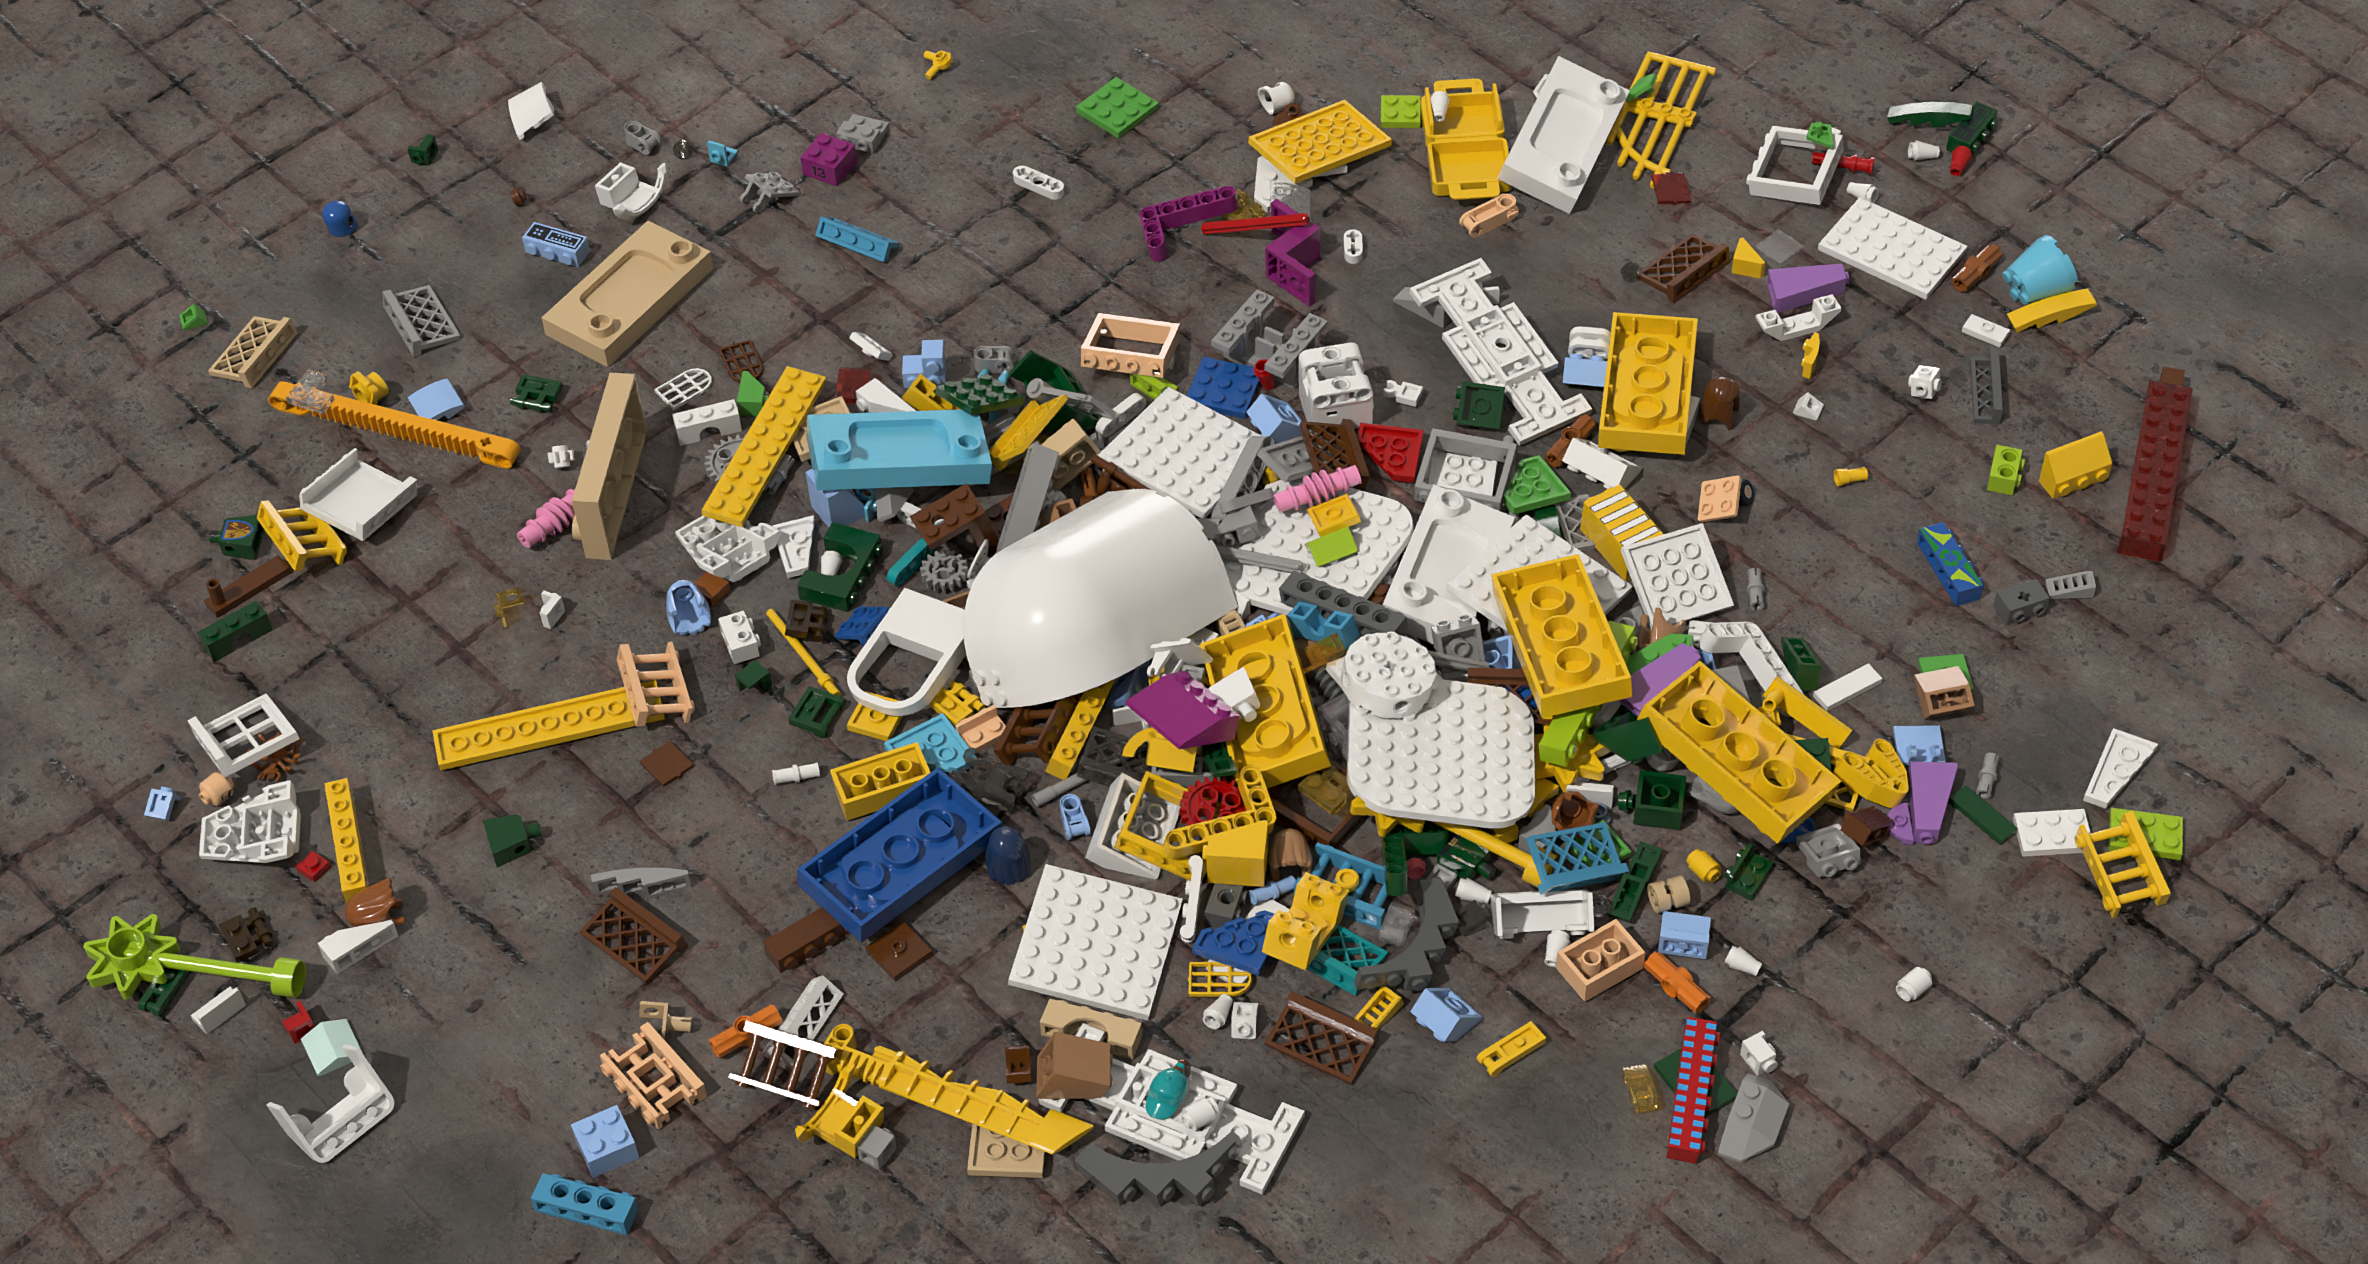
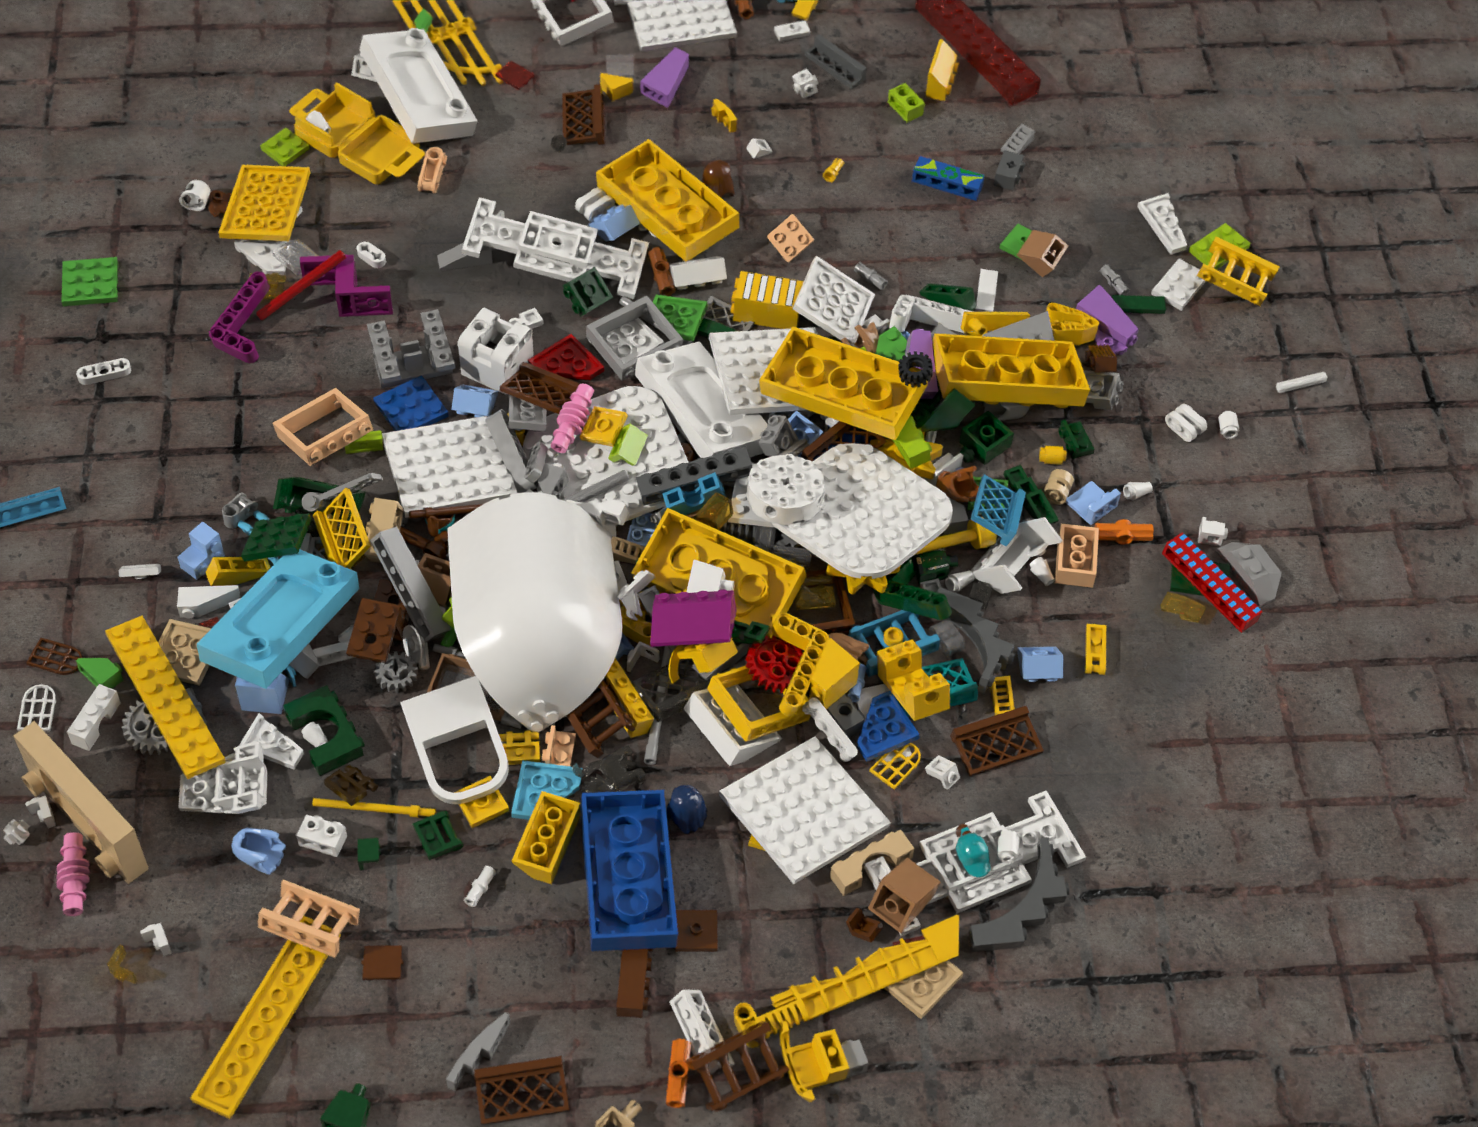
camera: 55 degrees left, 5 degrees up
dark orange piece [694,572,731,608] -> none
blue bracket [834,606,889,647] -> none
clear red slope [837,367,870,404] -> none
teal beam [886,538,935,587] -> none
light blue piece [1060,794,1090,840] -> none
white beam [1096,393,1147,437] -> none
white cone [1203,994,1233,1029] -> none
red cone [1253,359,1275,390] -> none
white slope [1755,294,1841,341] -> none
light blue plate [1893,725,1946,766] -> none
none -> white slope [569,498,629,526]
none -> black tyre [898,351,933,387]
none -> light grey wing [983,311,1054,341]
none -> white brick [1165,404,1207,442]
none -> white axle [1276,372,1327,393]

